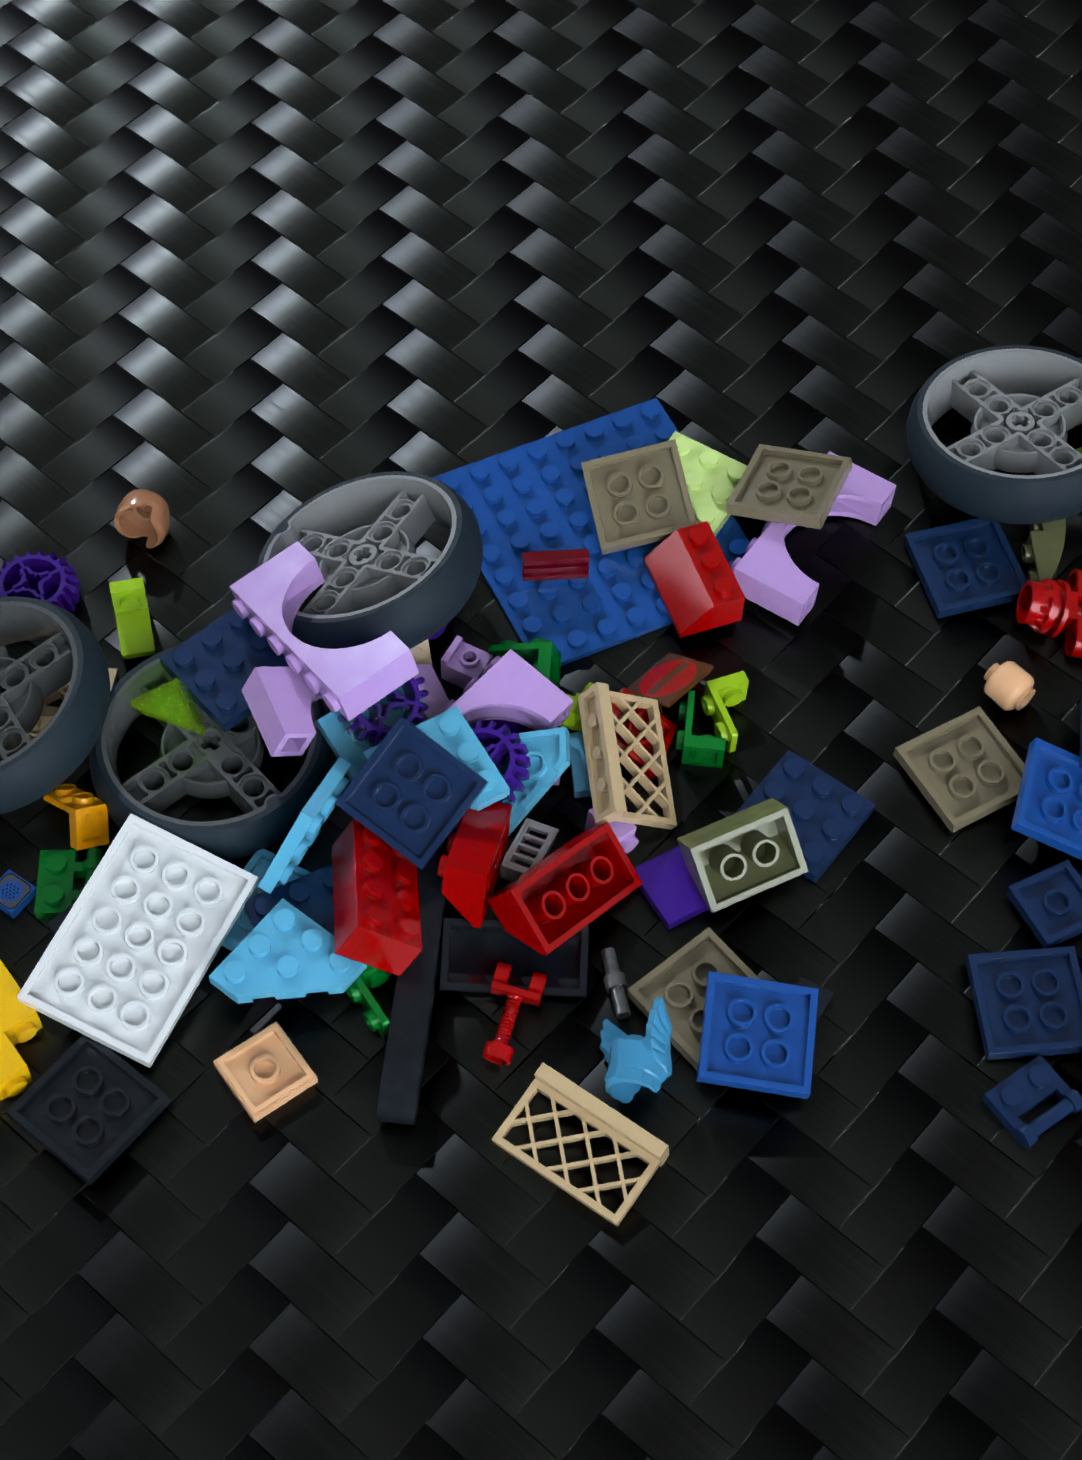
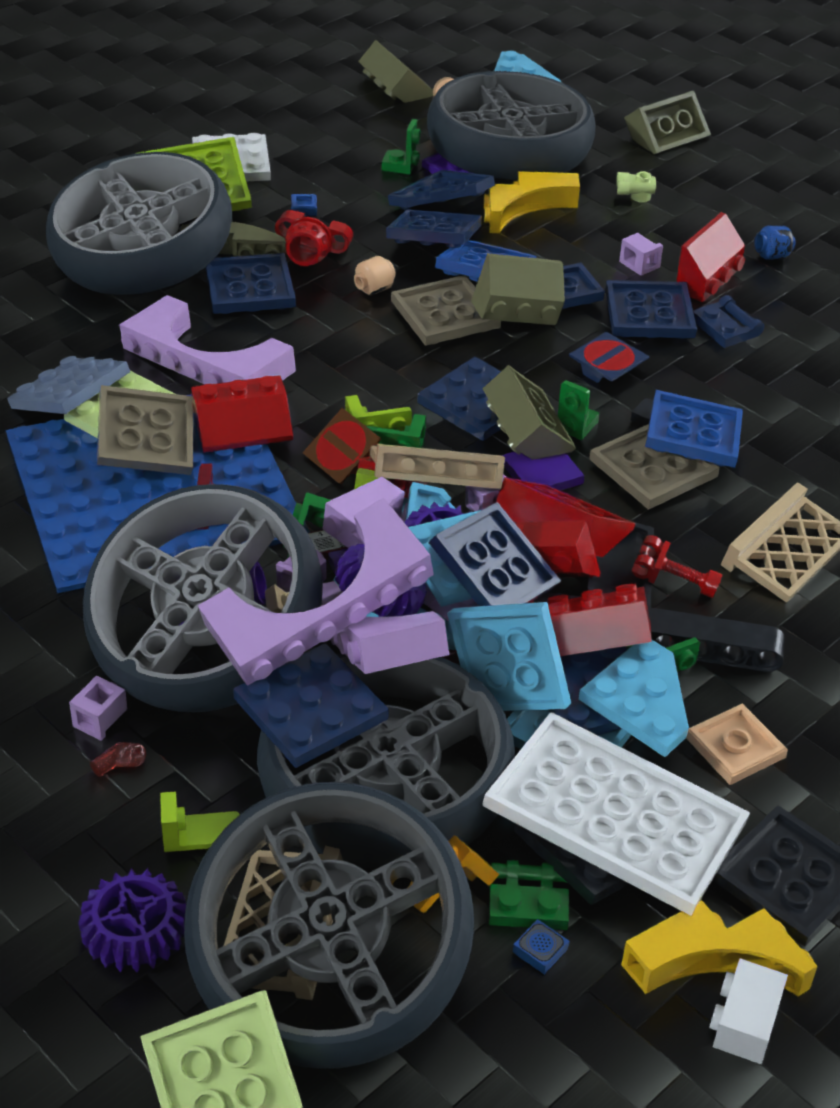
camera: 85 degrees left, 15 degrees down
nougat helmet [114,489,171,549] -> none
clear neon green slope [129,678,205,736] -> none
dark azure helmet [599,997,673,1104] -> none
flat silver bar [600,947,631,1019] -> none
dark tan plate [726,444,852,529] -> none
none -> sand blue plate [7,356,130,414]
none -> lavender brick [69,675,127,741]
none -> clear red arm [90,742,146,777]
none -> olive slope [471,253,565,325]
none -> green bracket [558,380,600,440]
none -> piece [569,332,649,383]

